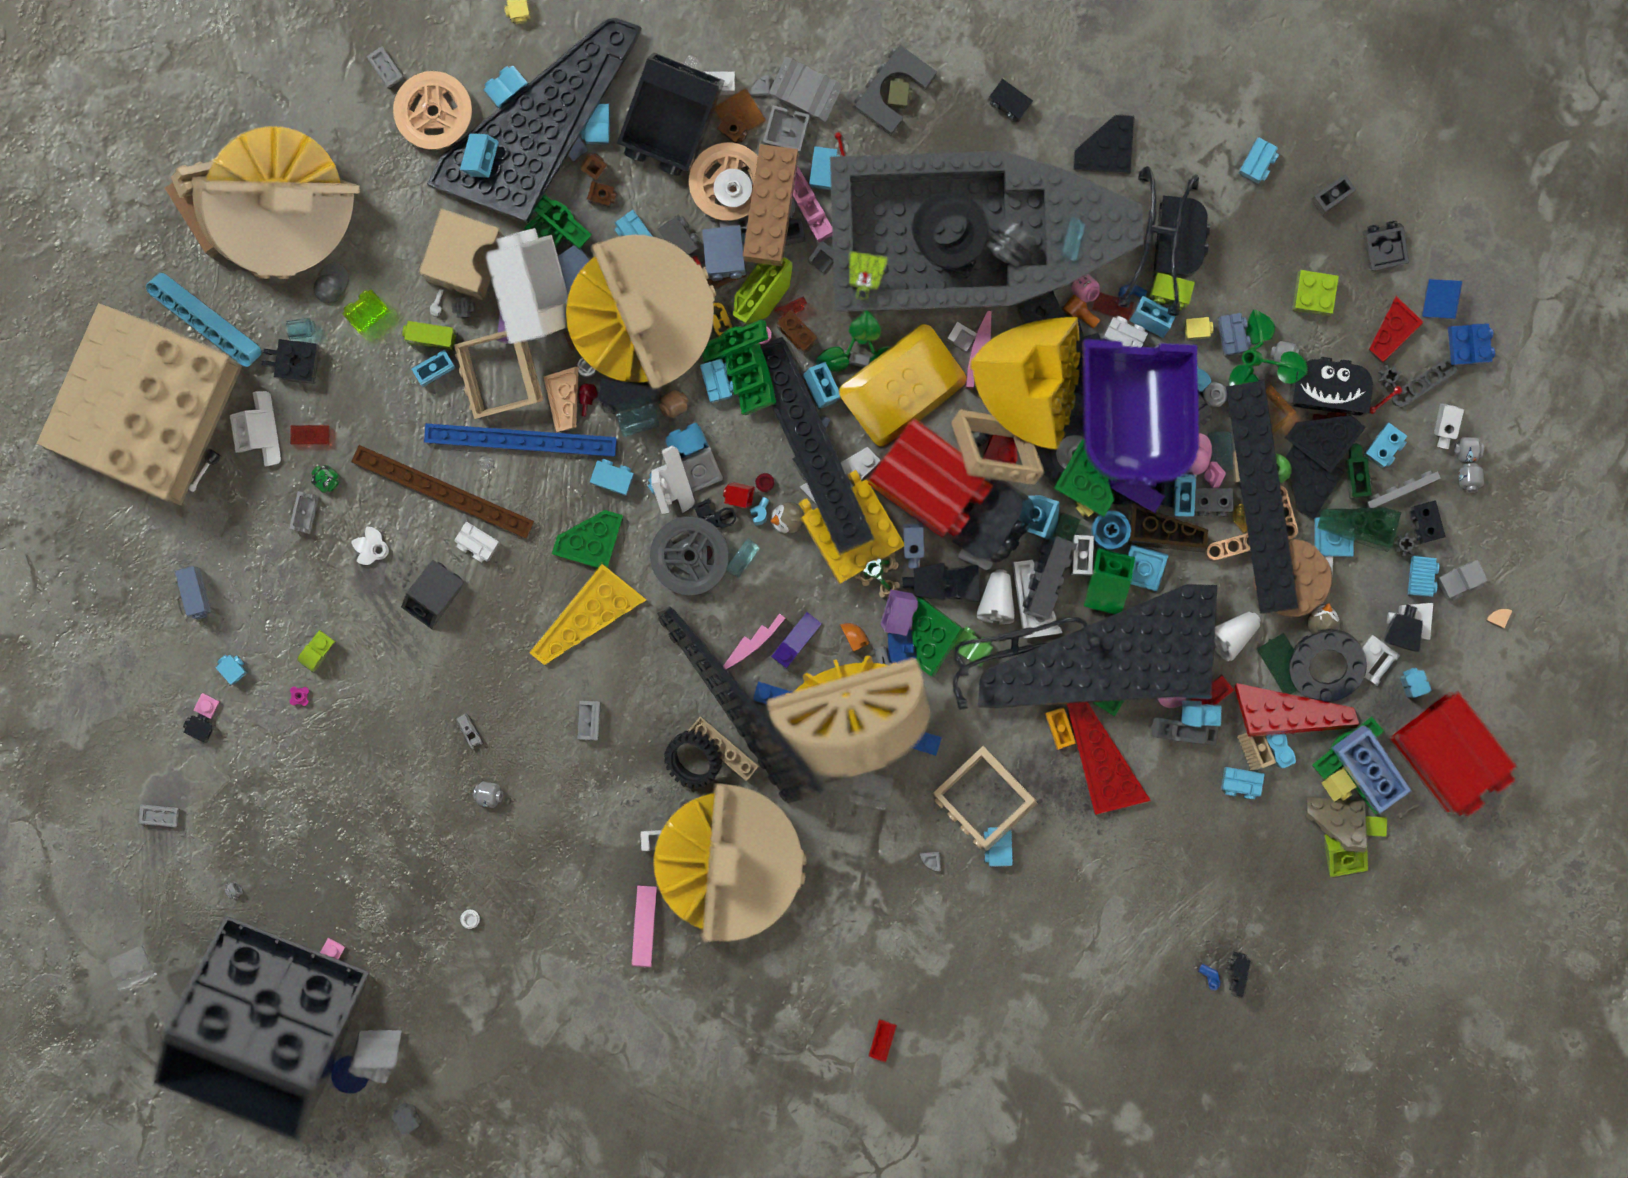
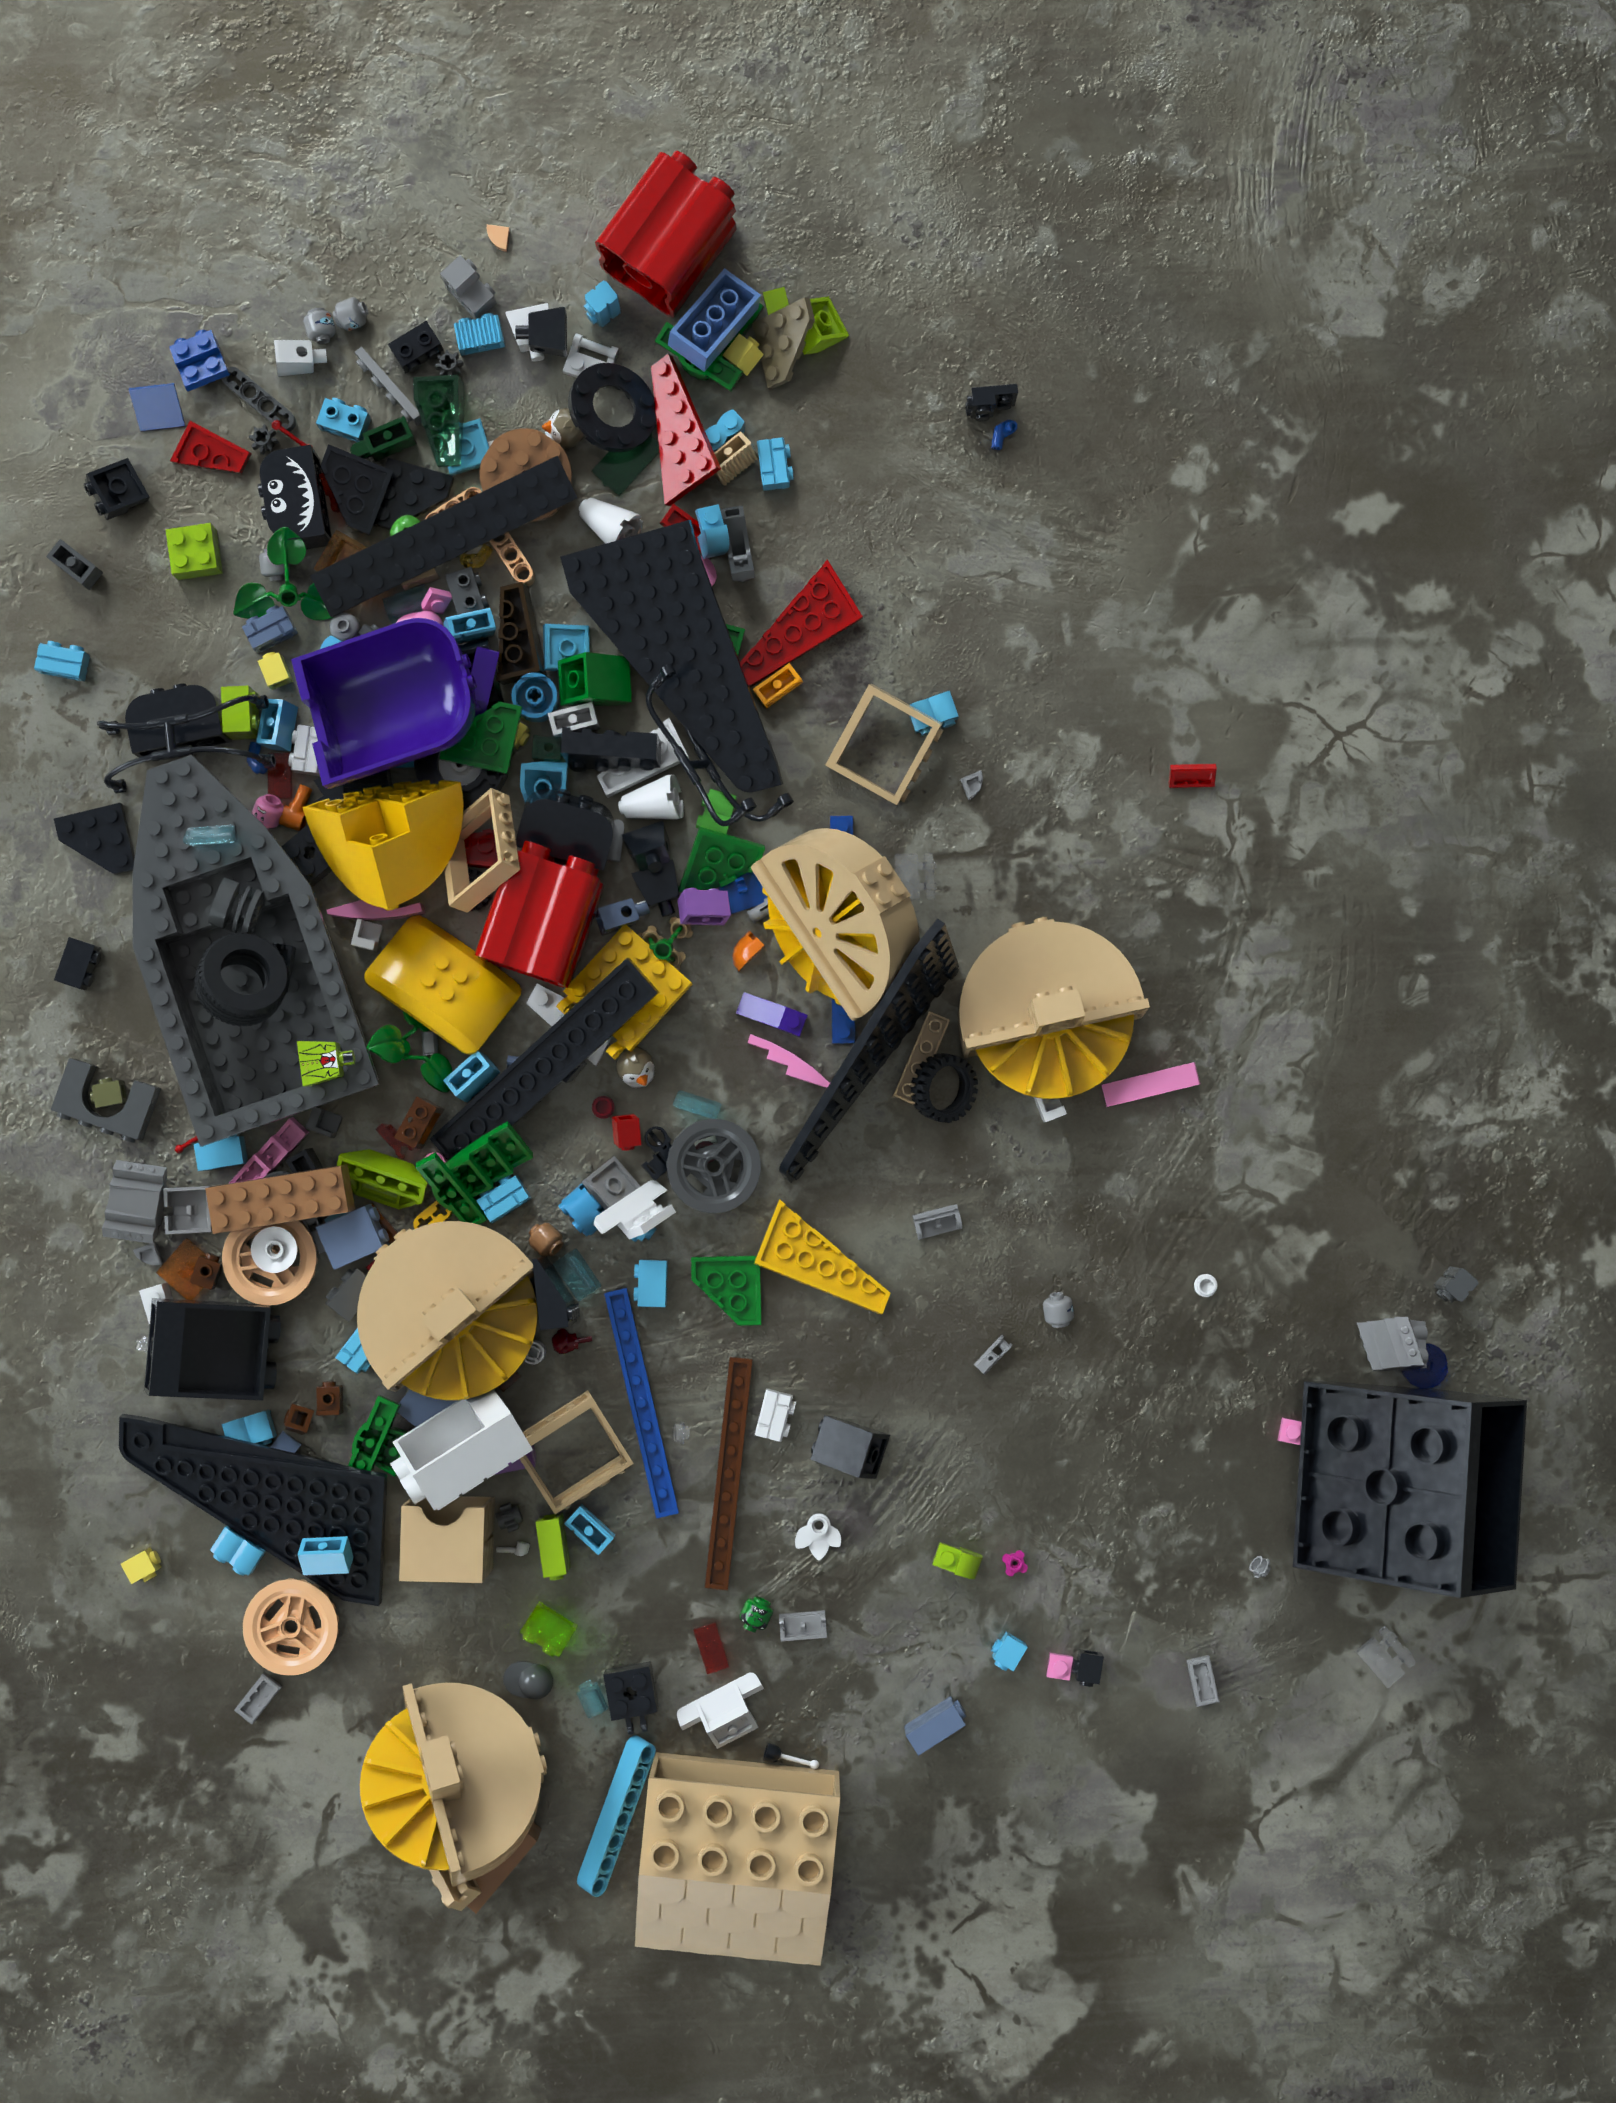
camera: 105 degrees left, 0 degrees up
light nougat wing [543,367,579,432] -> none
medium azure piece [750,497,770,525] -> none

